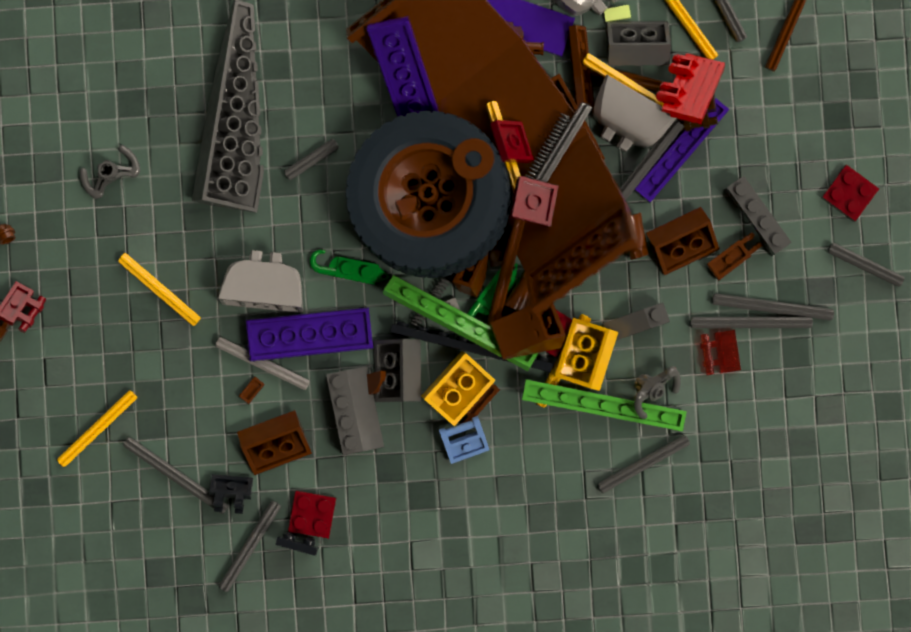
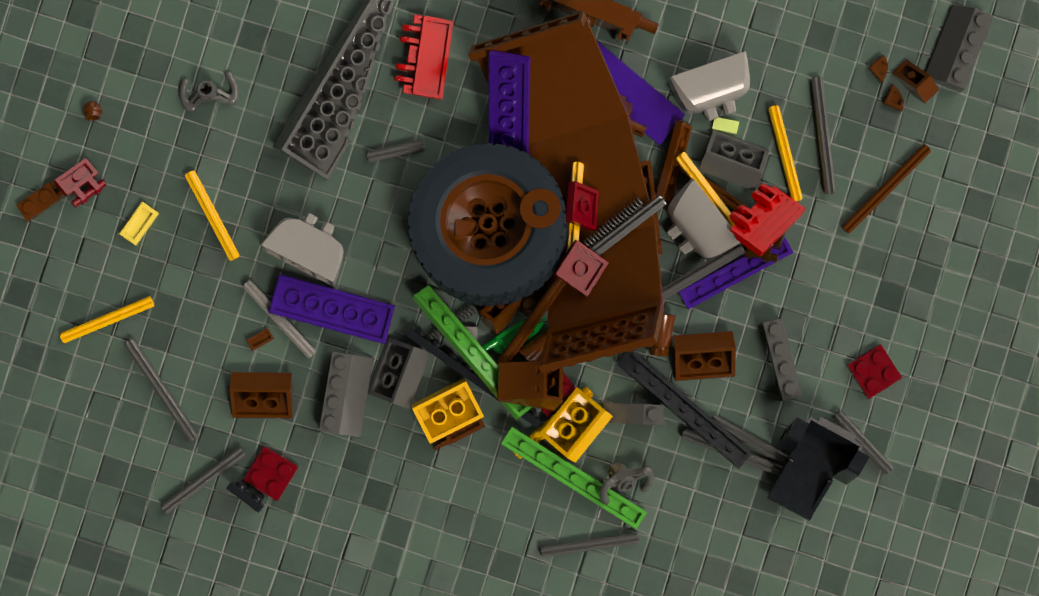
camera: 20 degrees right, 0 degrees up
black plate [209,474,253,514] -> none
green plate [310,249,390,285] -> none
reddish brown tile [367,371,386,395] -> none
medium blue plate [439,416,490,464] -> none
clear red plate [700,330,741,375] -> none
reddish brown hinge [706,232,763,281] -> none
none -> light yellow tile [119,202,160,246]
none -> red hinge [394,14,454,100]
none -> black plate [616,351,752,469]
none -> black piece [767,417,870,521]

